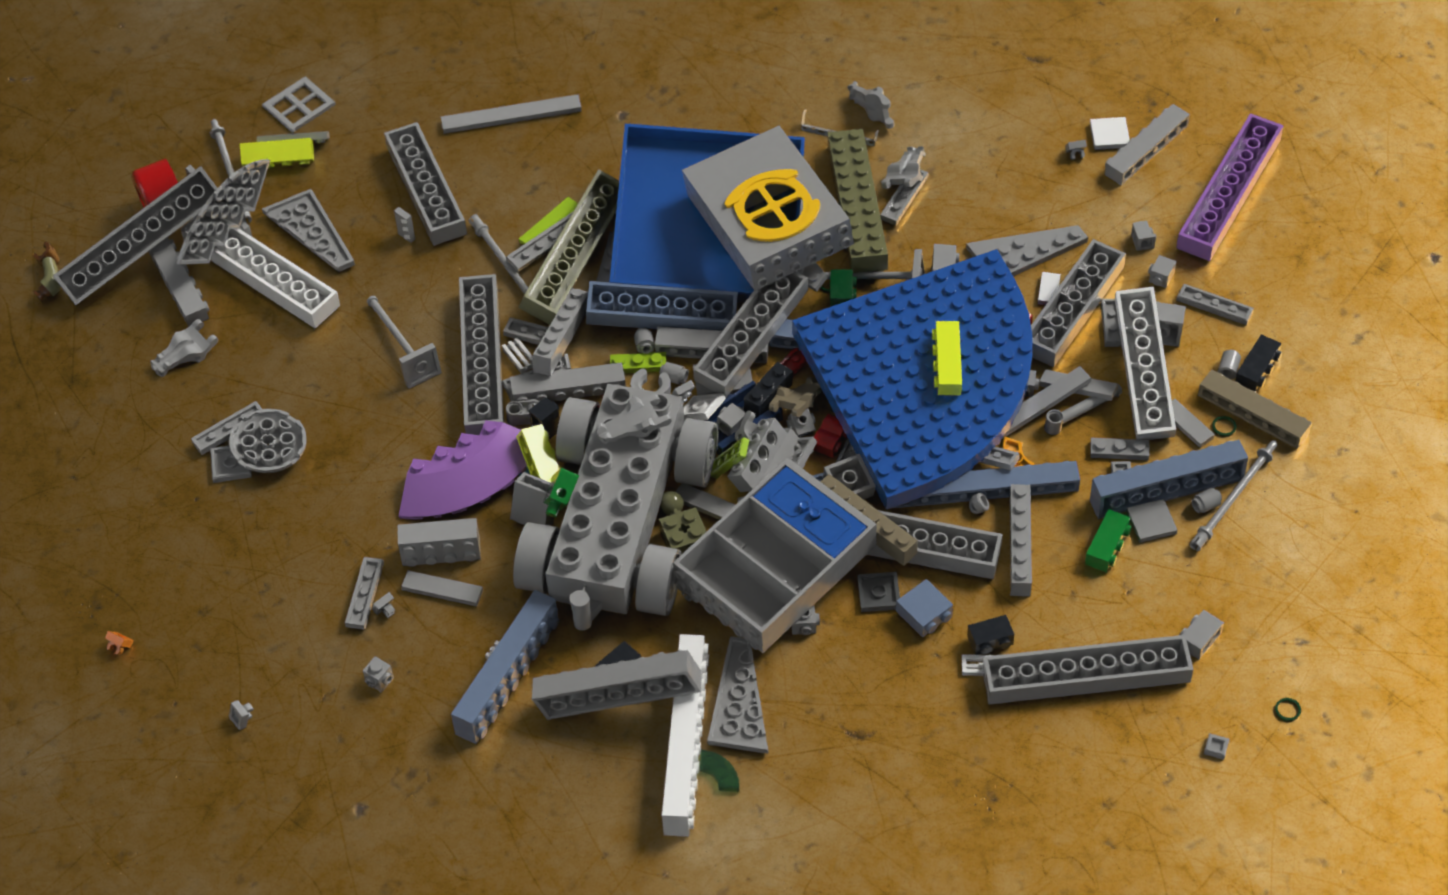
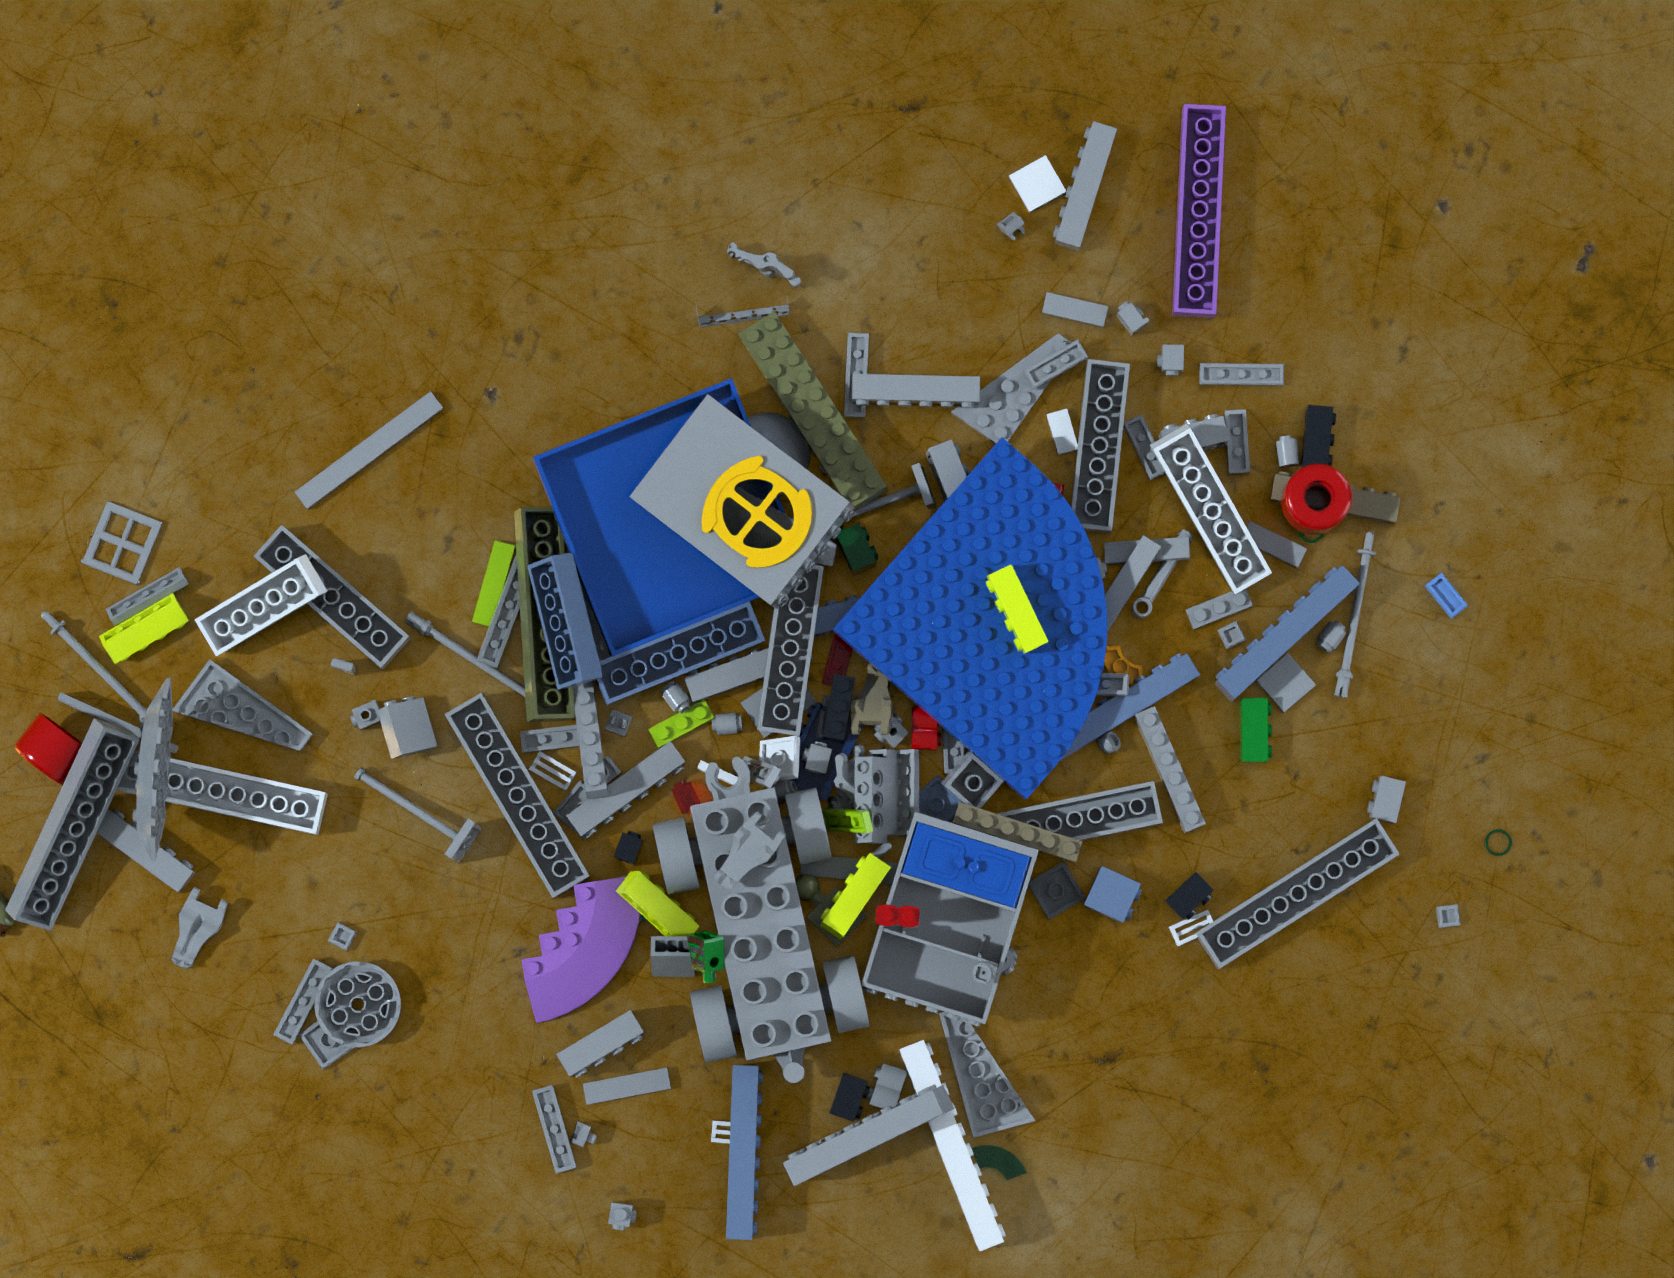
camera: 30 degrees left, 30 degrees up
light grey piece [506,399,540,426] -> none
light grey animal [881,146,926,189] -> none
none -> white brick [195,554,327,656]
none -> light grey tile [328,922,357,951]
none -> light grey brick [350,700,381,731]
none -> light grey brick [377,696,437,759]
none -> sand blue brick [527,553,603,690]
none -> light grey tile [605,709,632,737]
none -> neon yellow brick [820,853,891,940]
none -> light grey brick [851,374,980,408]
none -> red brick [875,905,920,928]
none -> light grey tile [972,961,995,984]
none -> light grey tile [1023,339,1089,389]
none -> light grey tile [1042,292,1108,328]
none -> light grey plate [1224,409,1250,475]
none -> red piece [1281,463,1352,535]
none -> medium blue tile [1425,572,1468,619]

